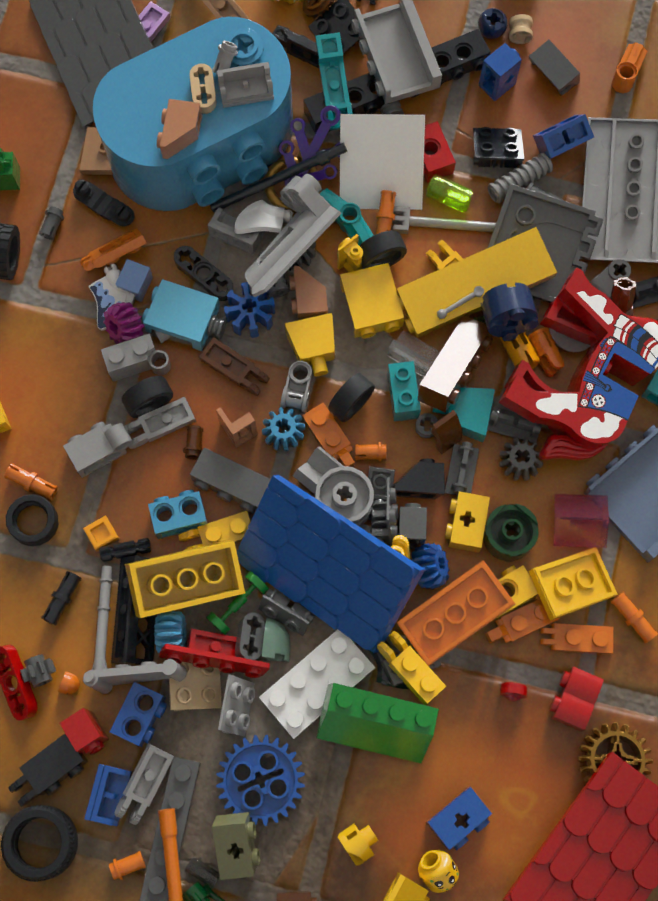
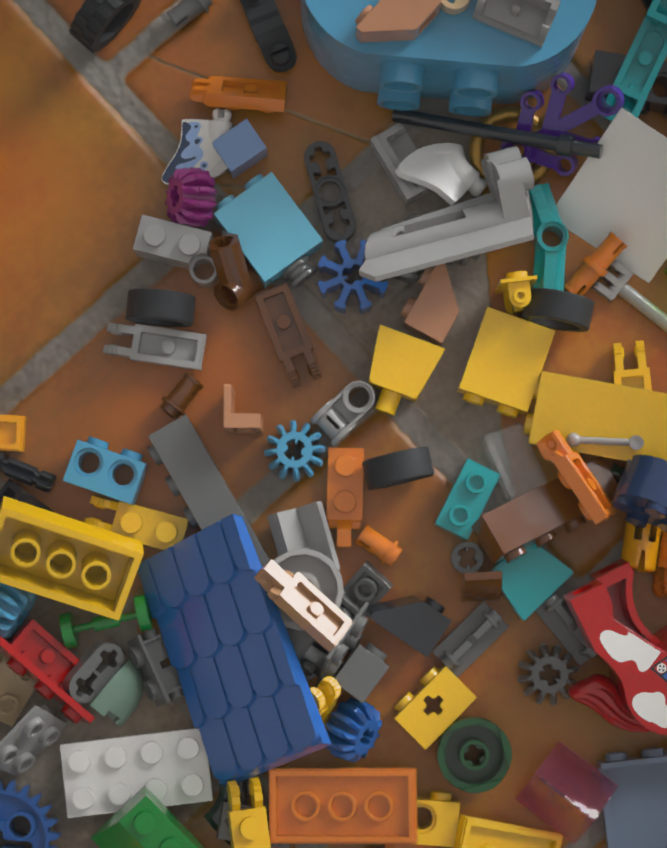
camera: 35 degrees right, 10 degrees up
light grey hinge [63,422,133,478] -> none
none -> reddish brown piece [208,233,261,311]
none -> hinge [254,559,353,652]
none -> orange hinge [536,430,617,524]

